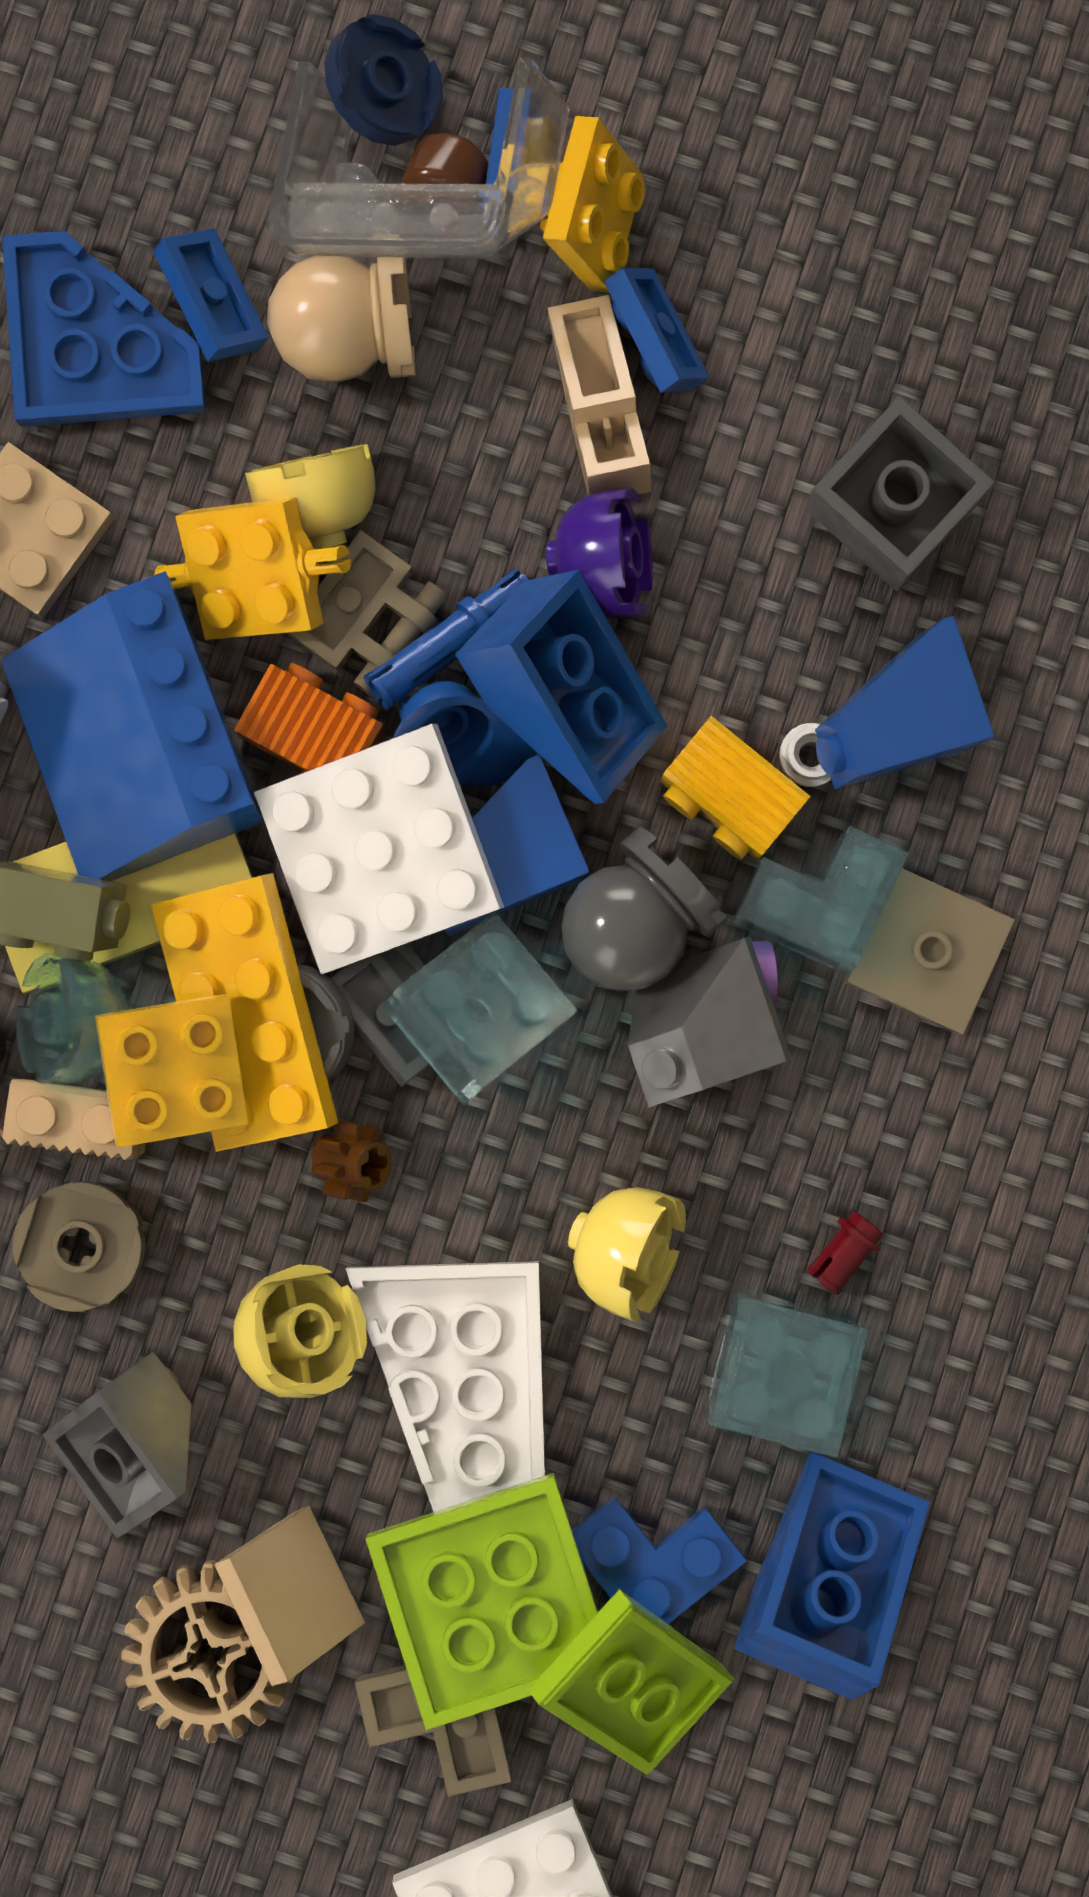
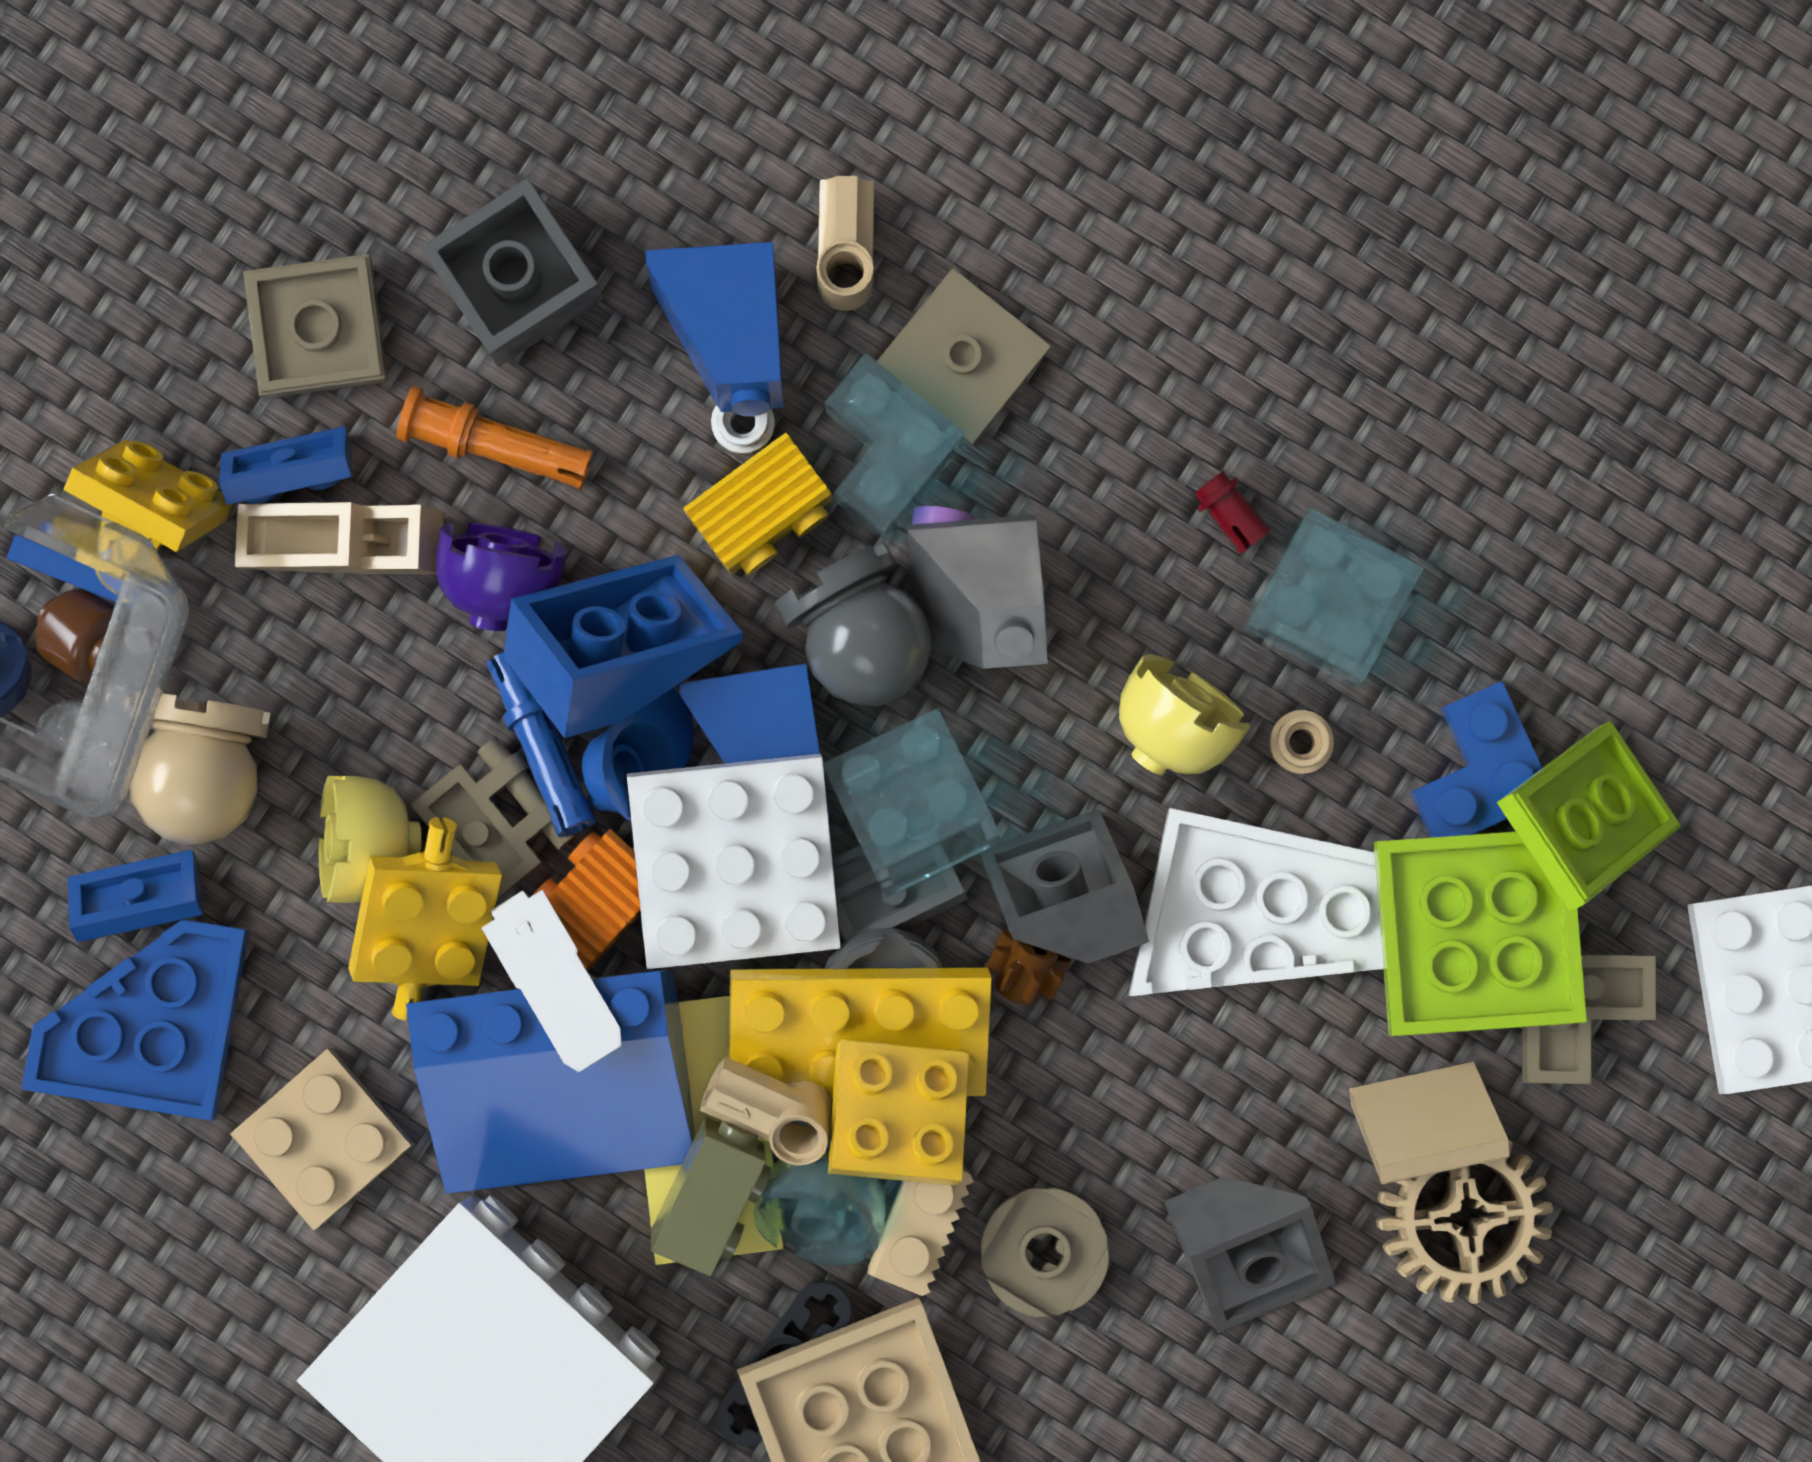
camera: 75 degrees left, 0 degrees up
light yellow cylinder [233,1264,367,1398] -> none
blue slope [734,1452,930,1700] -> none
none -> dark tan plate [243,254,388,399]
none -> orange pin [396,385,593,490]
none -> white piece [482,890,621,1072]
none -> tan piece [700,1056,833,1166]
none -> tan piece [816,176,875,311]
none -> flat silver slope [979,809,1149,964]
none -> tan plate [1269,710,1334,774]

